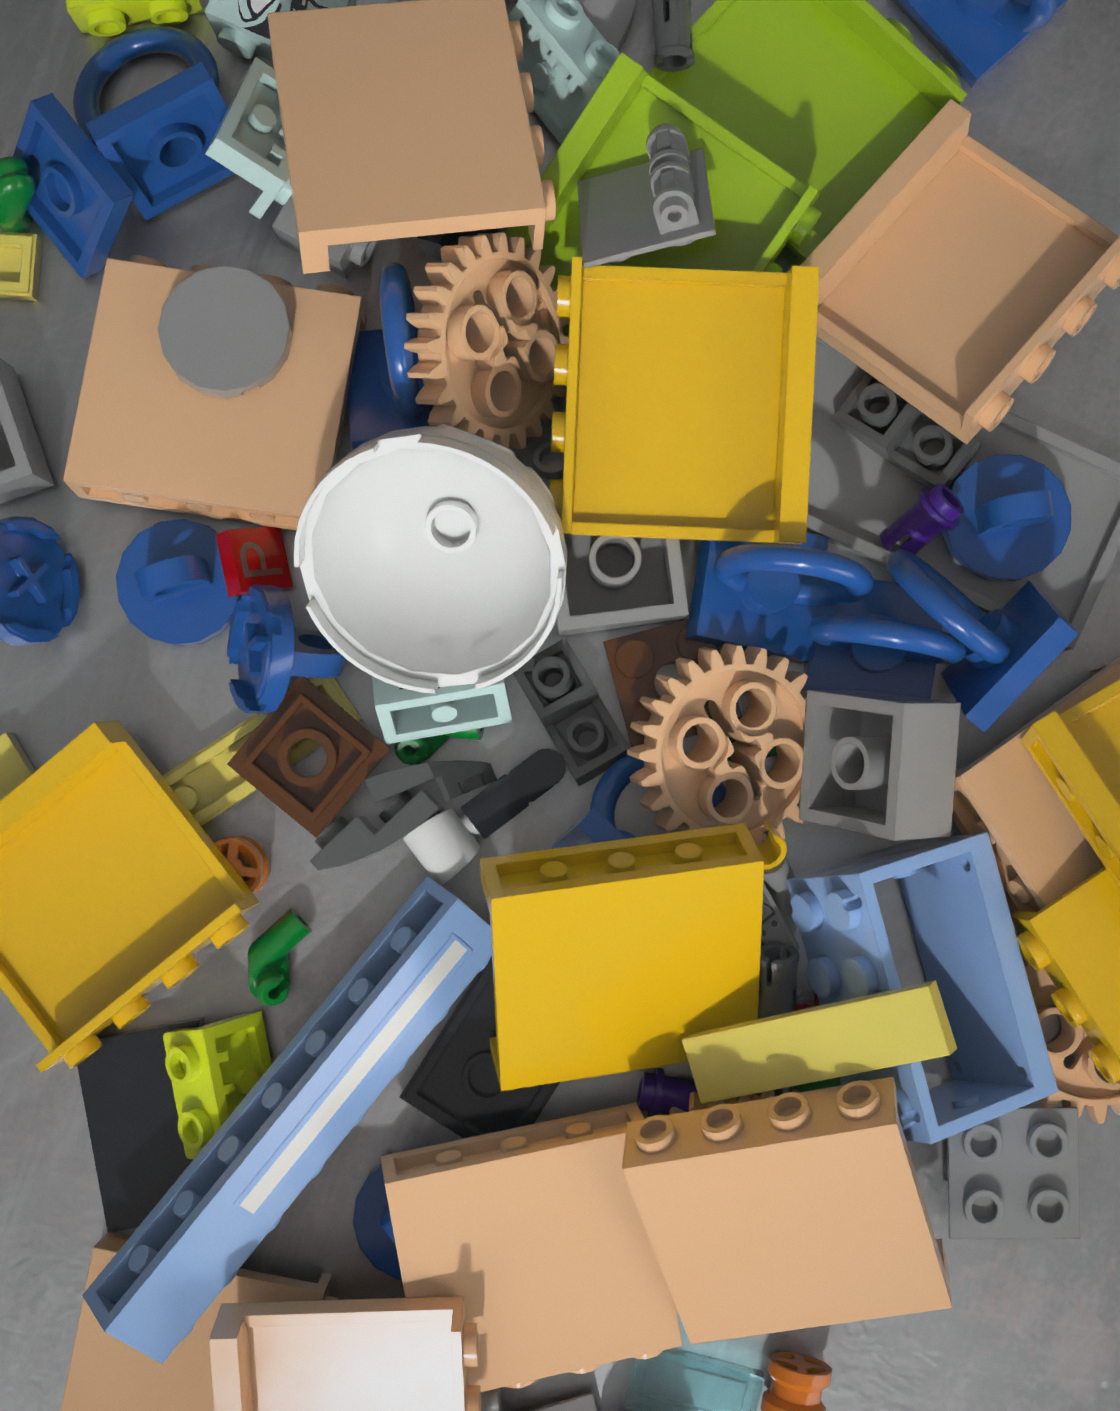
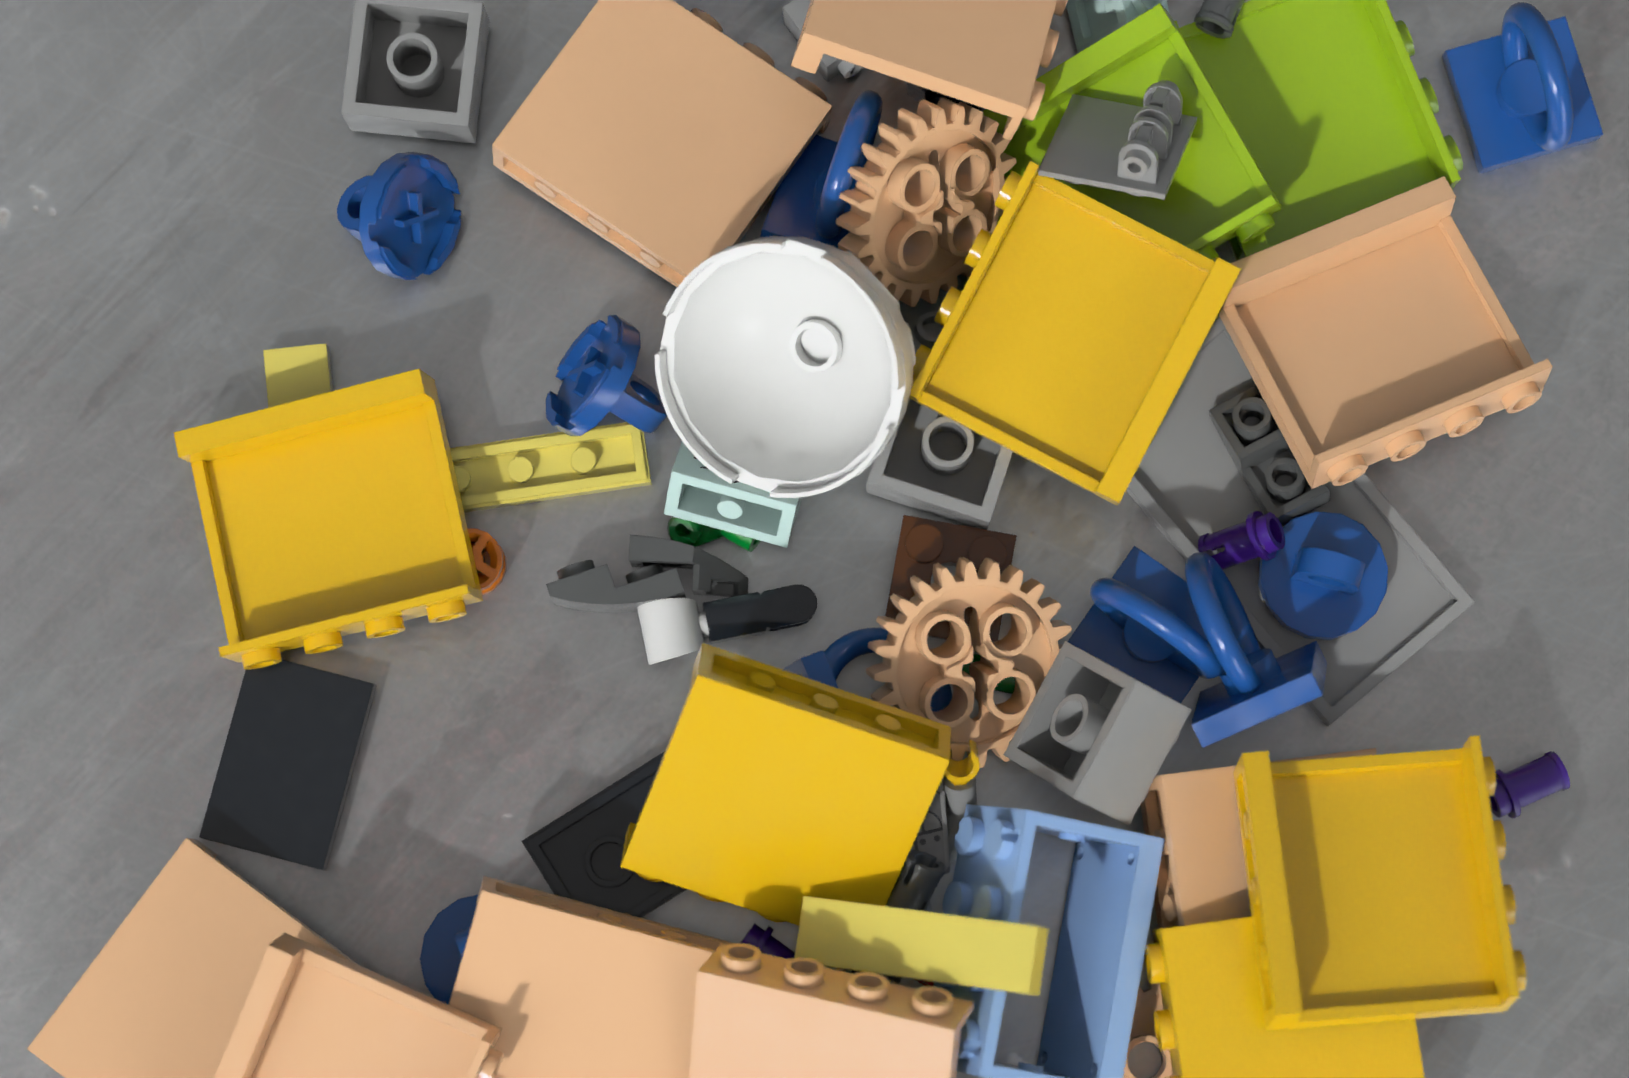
camera: 25 degrees right, 5 degrees down
light blue brick [82,876,492,1364] -> none
blue tile [116,519,242,646] -> none
light grey tile [158,265,292,398] -> none
neon yellow bracket [163,1011,272,1159] -> none
red tile [216,526,293,597] -> none
reddish brown piece [227,677,391,838] -> none
green arm [247,908,312,1006] -> none
dark grey slope [513,638,630,786] -> none
blue tile [686,532,874,664] -> none

